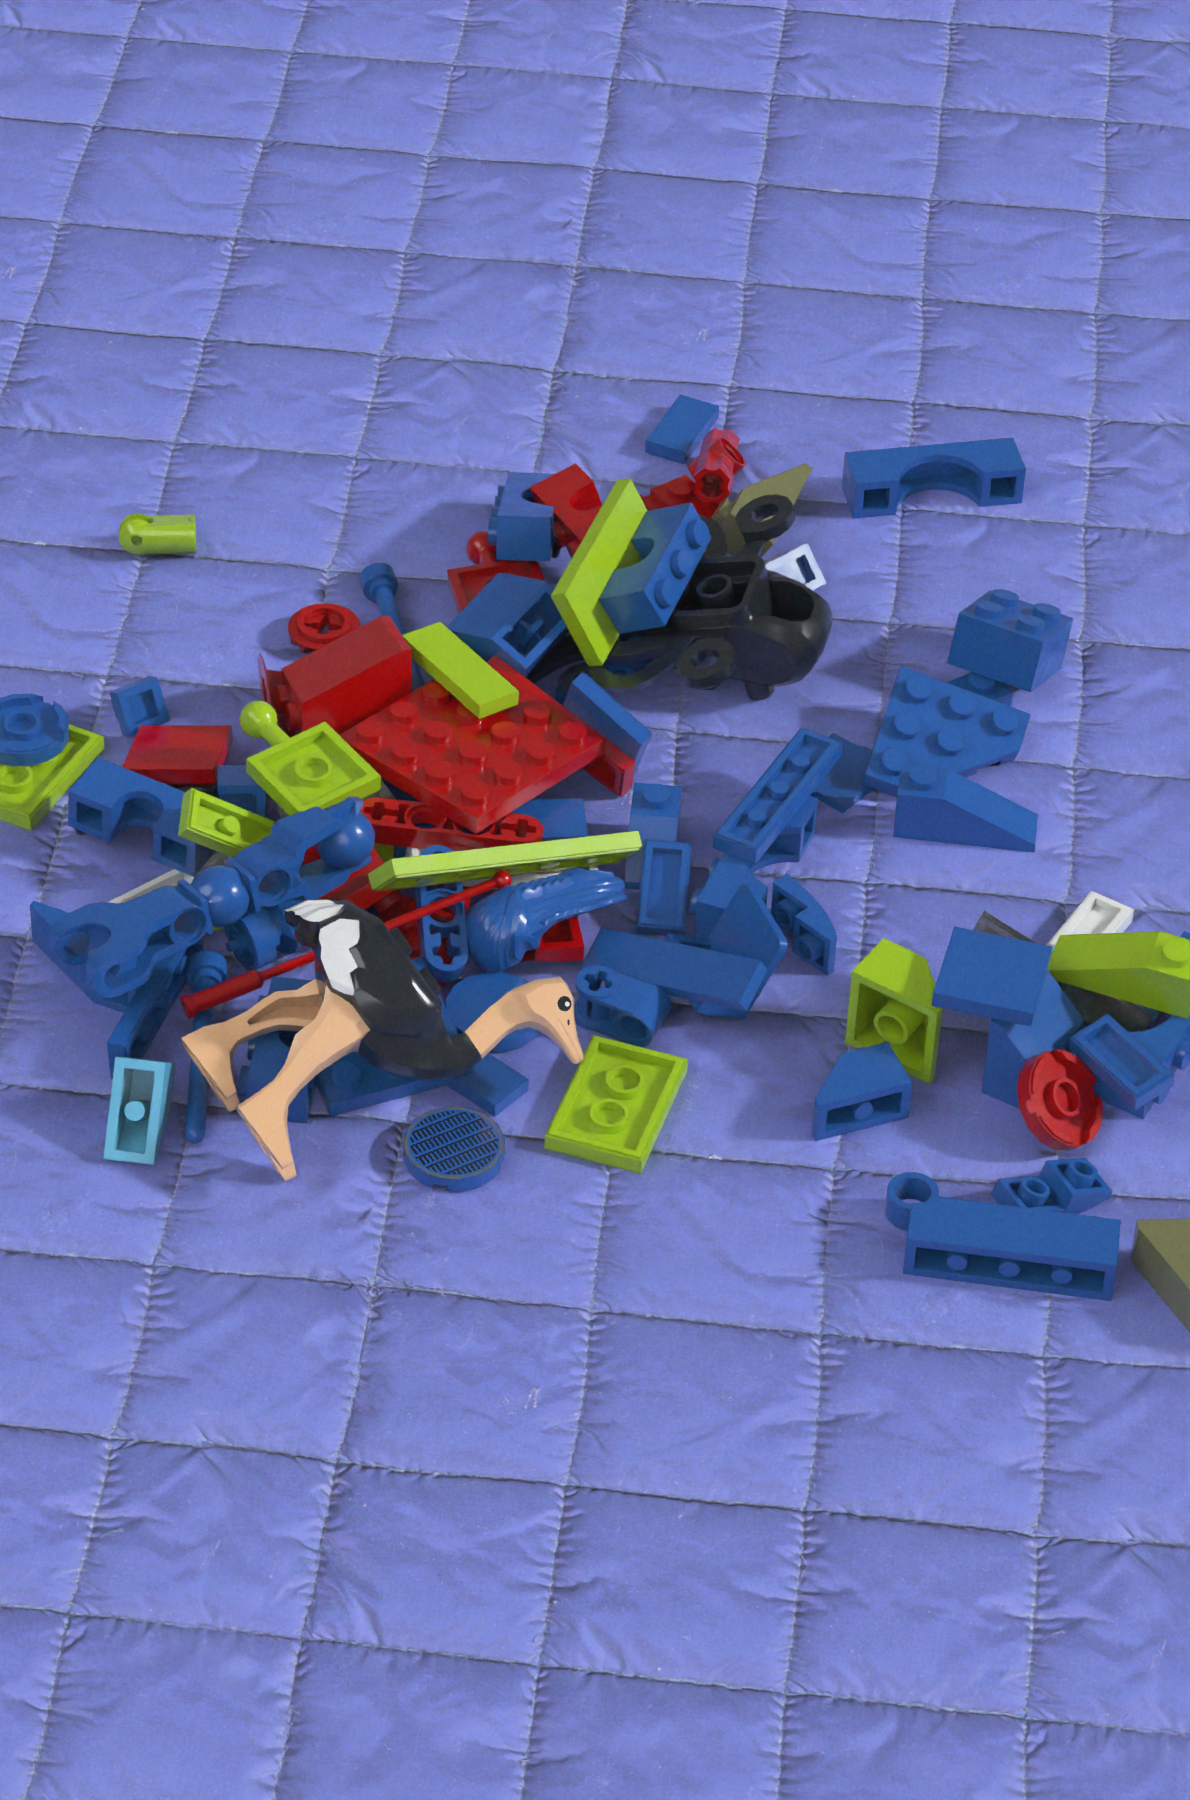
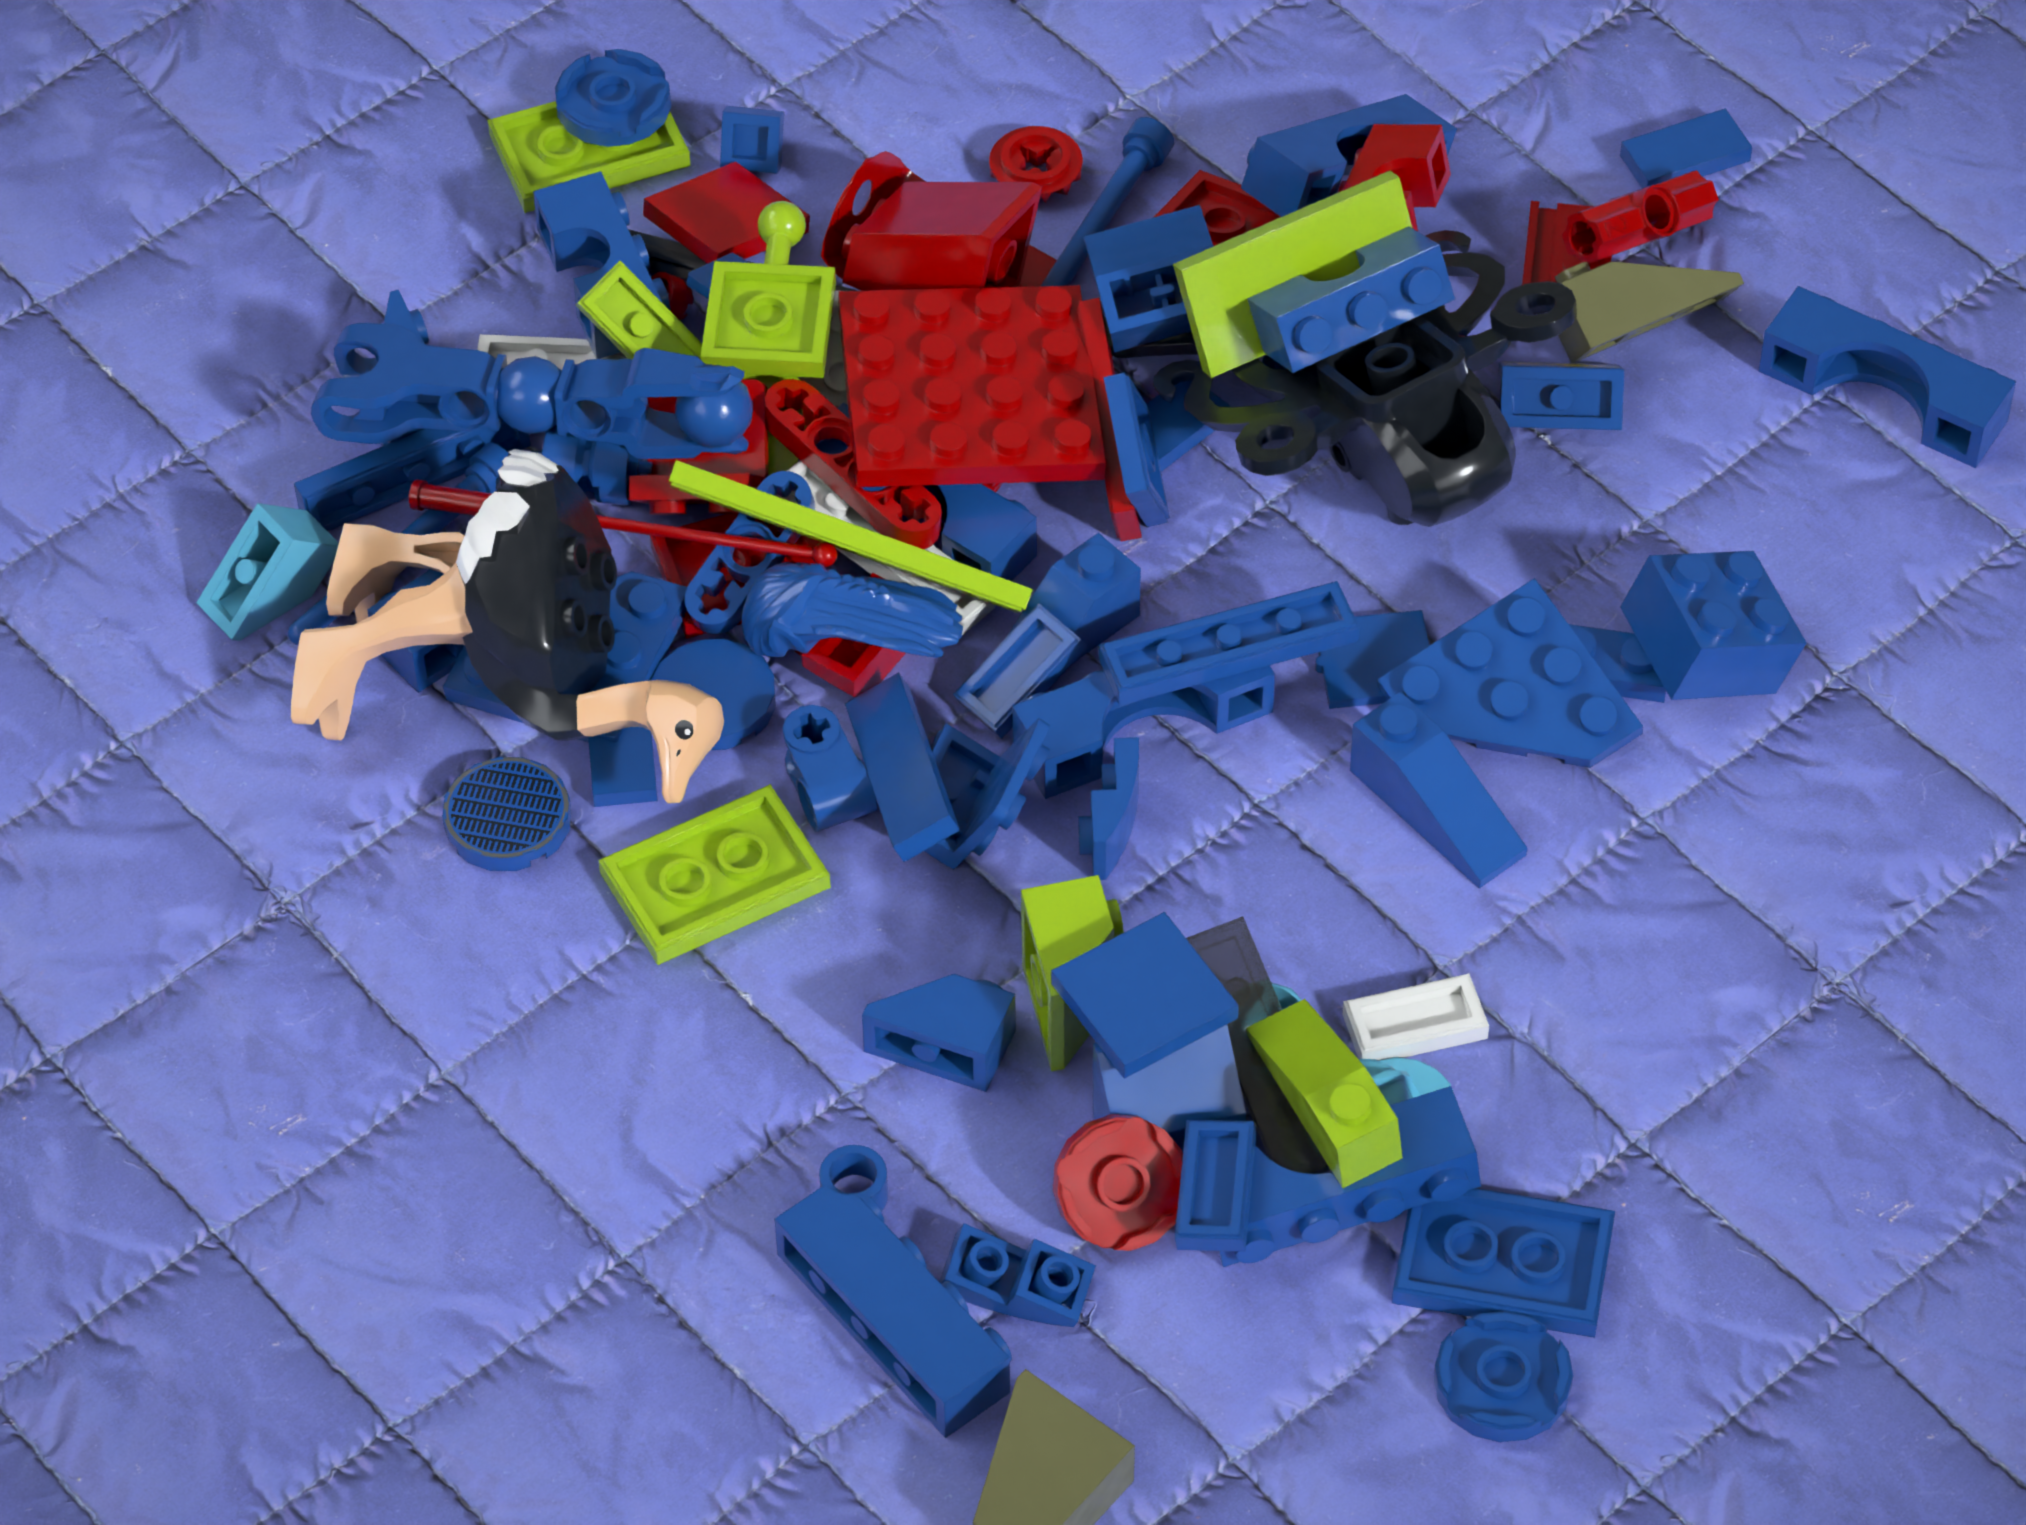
camera: 45 degrees right, 10 degrees up
lime tile [402,622,519,719] -> none

